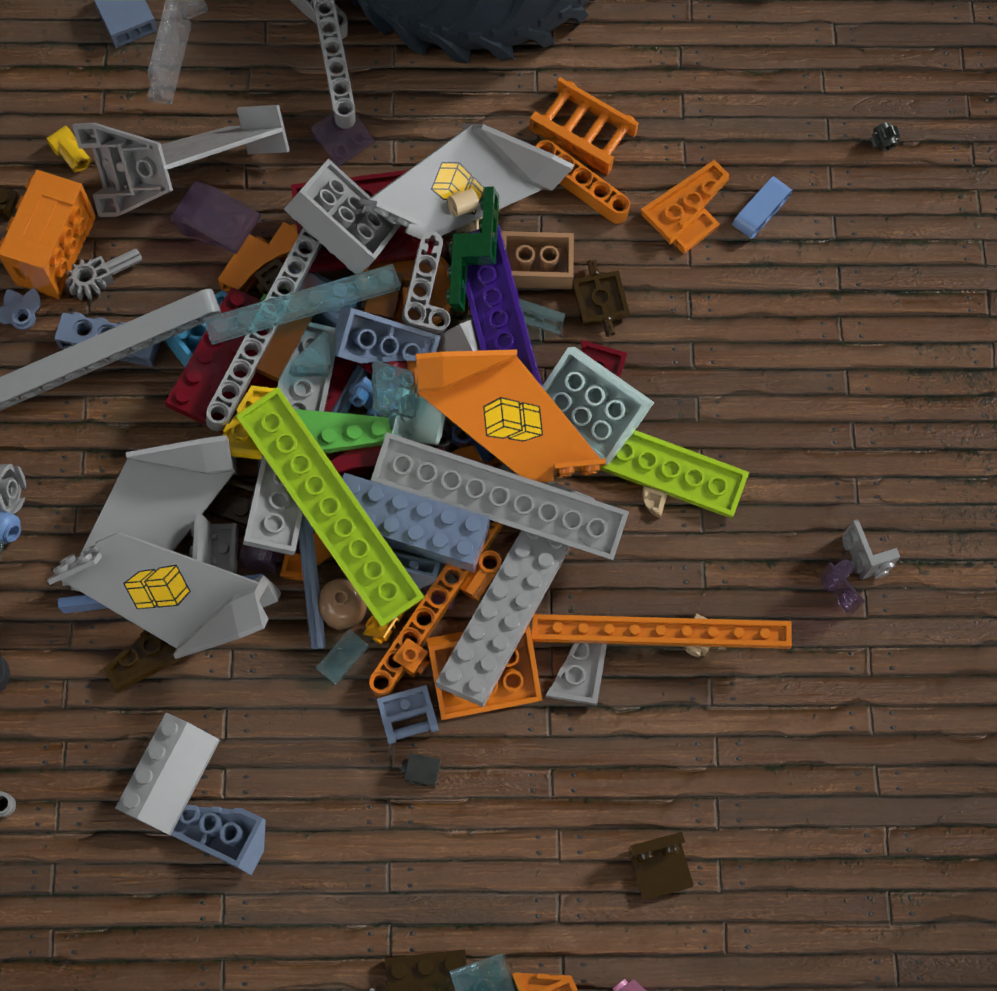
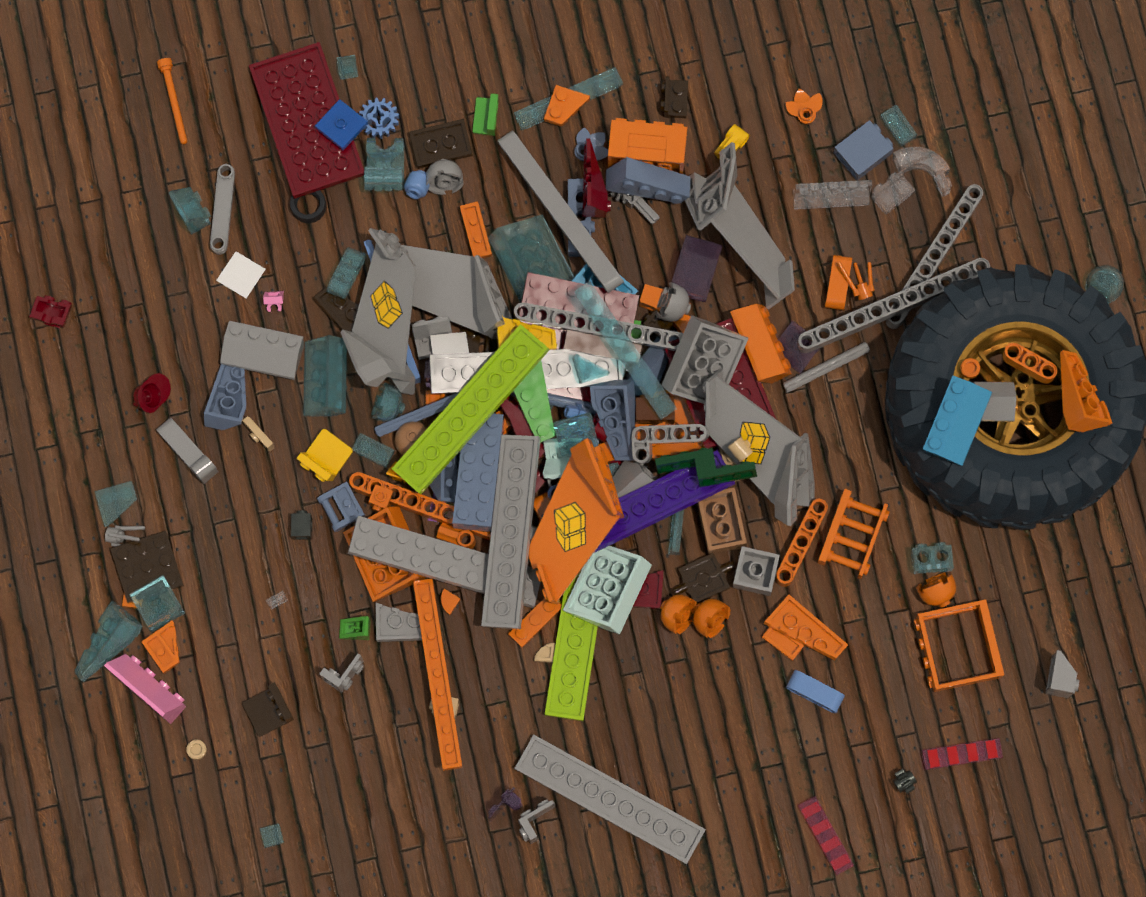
camera: 85 degrees right, 5 degrees up
none -> dark red piece [132,373,171,413]
none -> light grey beam [156,417,219,484]
none -> tan tile [187,740,207,760]
none -> white sticker [216,252,266,298]
none -> tan plate [242,416,274,452]
none -> clear light blue tile [260,824,284,848]
none -> bright pink tile [263,291,284,312]
none -> clear tile [266,591,288,609]
none -> yellow bracket [297,429,353,482]
none -> clear light blue slope [304,335,347,416]
none -> light grey bracket [320,654,364,693]
none -> clear light blue beam [327,247,366,299]
none -> bright green slope [339,616,371,640]
none -> clear light blue cylinder [372,382,405,422]
none -> white sticker [430,332,469,355]
none -> orange tile [441,588,461,615]
none -> orange plate [460,201,492,258]
none -> clear light blue slope [488,214,574,303]
none -> orange plate [508,598,562,648]
none -> light grey plate [514,735,706,865]
none -> dark red wedge [582,138,611,218]
none -> sand blue wedge [606,157,690,204]
none -> light grey cylinder [656,282,691,322]
none -> orange cylinder [661,594,697,634]
none -> orange cylinder [693,599,731,638]
none -> orange slope [730,304,792,384]
none -> light grey brick [733,546,780,596]
none -> light grey axle [783,342,870,392]
none -> orange plate [786,89,822,124]
none -> clear pink tile [798,796,854,875]
none -> orange beam [825,255,852,311]
none -> orange plant [837,261,875,300]
none -> clear light blue brick [911,542,954,574]
none -> orange window [914,600,1004,692]
none -> orange cylinder [916,572,956,607]
none -> tile [922,738,1003,770]

